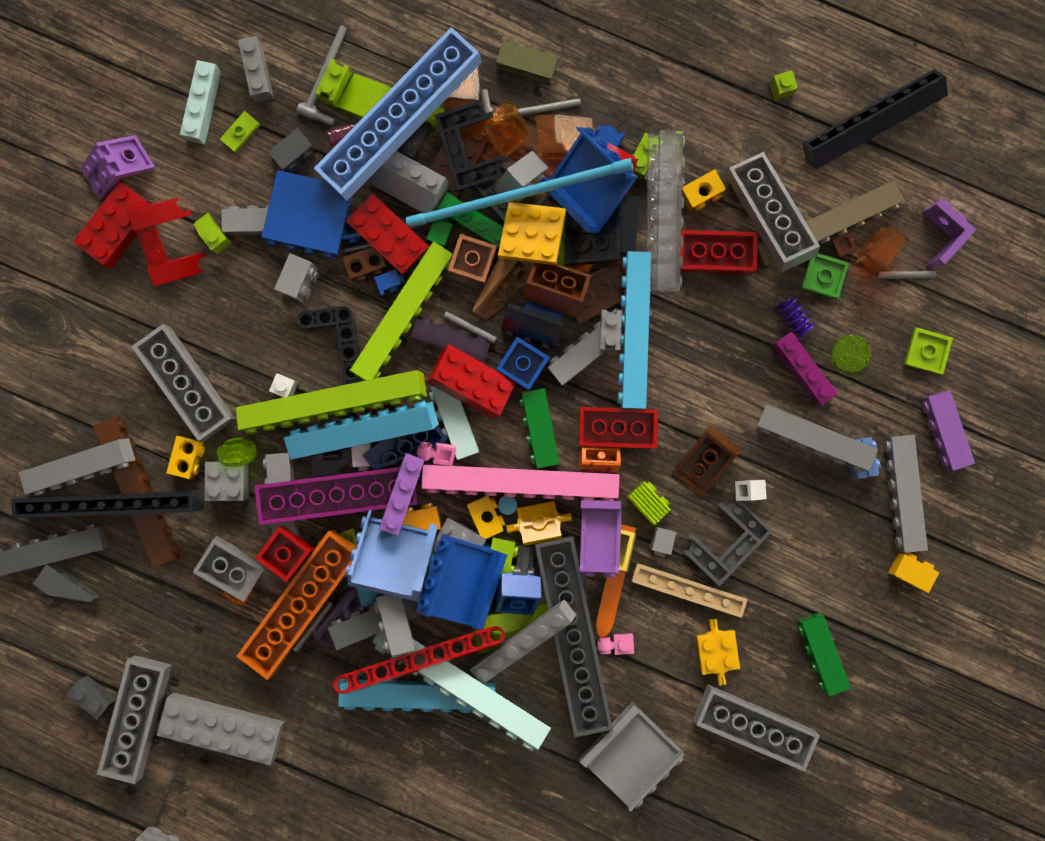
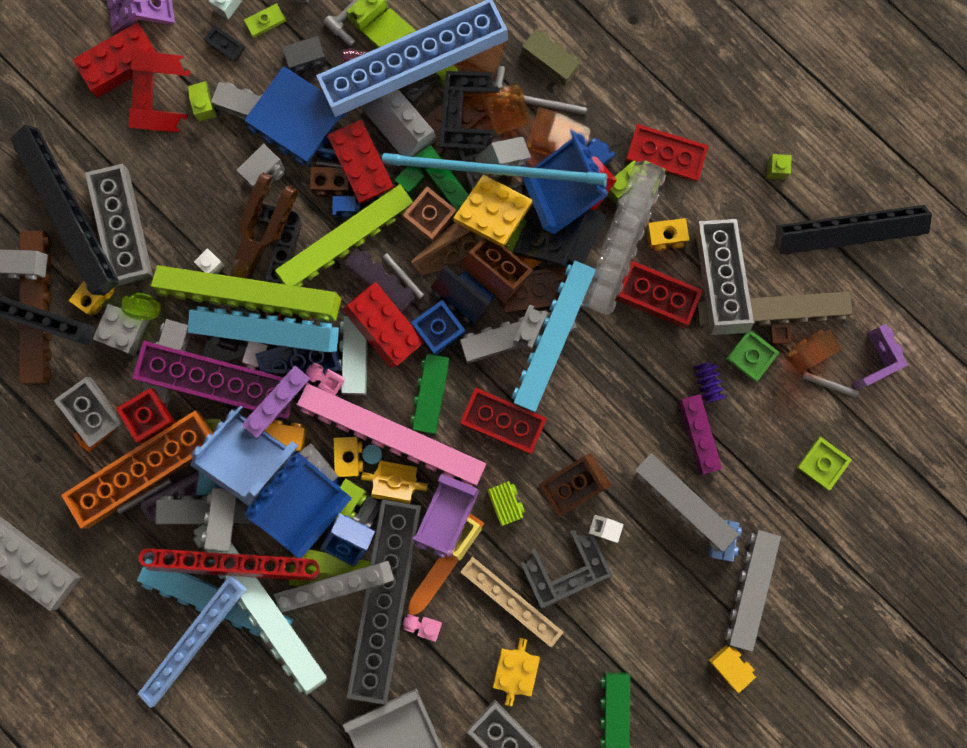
camera: 20 degrees right, 5 degrees down
orange brick [579,446,621,473] -> none
light grey brick [650,526,677,557] -> none
clear neon green tile [831,334,871,373] -> none
medium lavender brick [922,390,975,471] -> none
none -> black brick [10,125,120,296]
none -> light blue plate [138,576,246,708]
none -> black plate [203,25,246,63]
none -> reddish brown piece [231,172,298,279]
none -> red plate [626,124,709,182]

